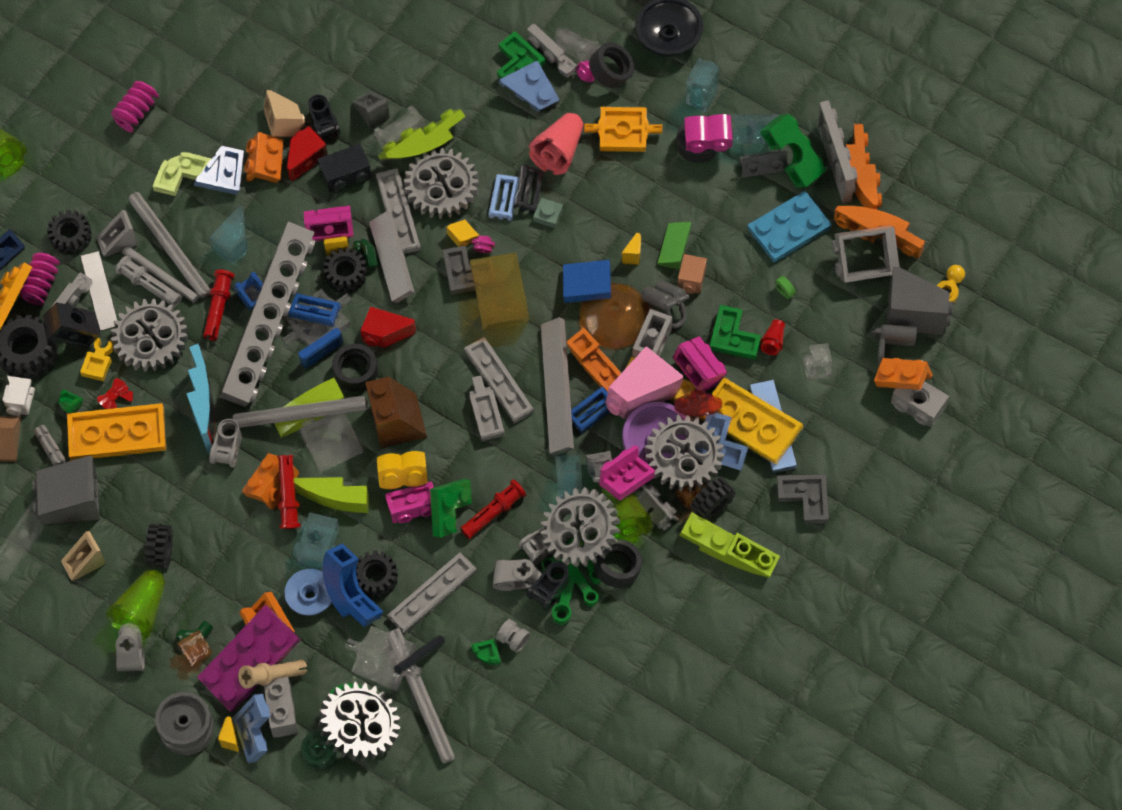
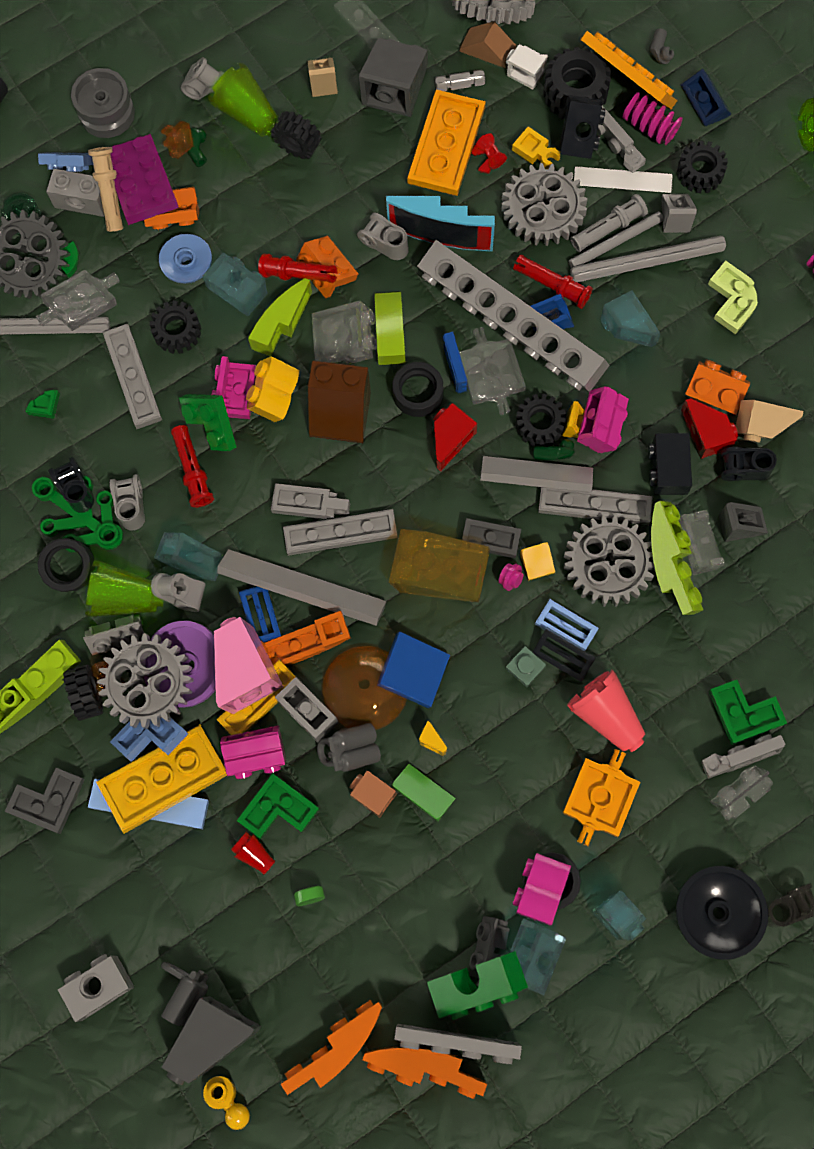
camera: 115 degrees right, 10 degrees up
green tile [58,390,83,413] -> none
wing [194,146,244,195] -> none
yellow slope [218,716,239,752] -> none
light grey axle [233,396,368,428] -> none
blue tile [288,293,341,327] -> none
blue arch [323,543,383,627] -> none
black bar [394,635,445,675] -> none
light grey piece [493,559,542,591] -> none
light grey wheel [496,619,531,653] -> none
medium blue wing [499,61,559,112] -> none
light grey gear [541,487,620,567] -> none
dark pink plate [577,60,595,83] -> none
black tyre [589,42,634,88] -> none
dark pink bracket [599,445,655,501] -> none
clear red dish [674,390,722,416] -> none
dark azure plate [747,191,832,263] -> none
clear brick [803,343,832,380] -> none
light grey window [832,225,900,283] -> none
orange bracket [874,358,933,390] -> none

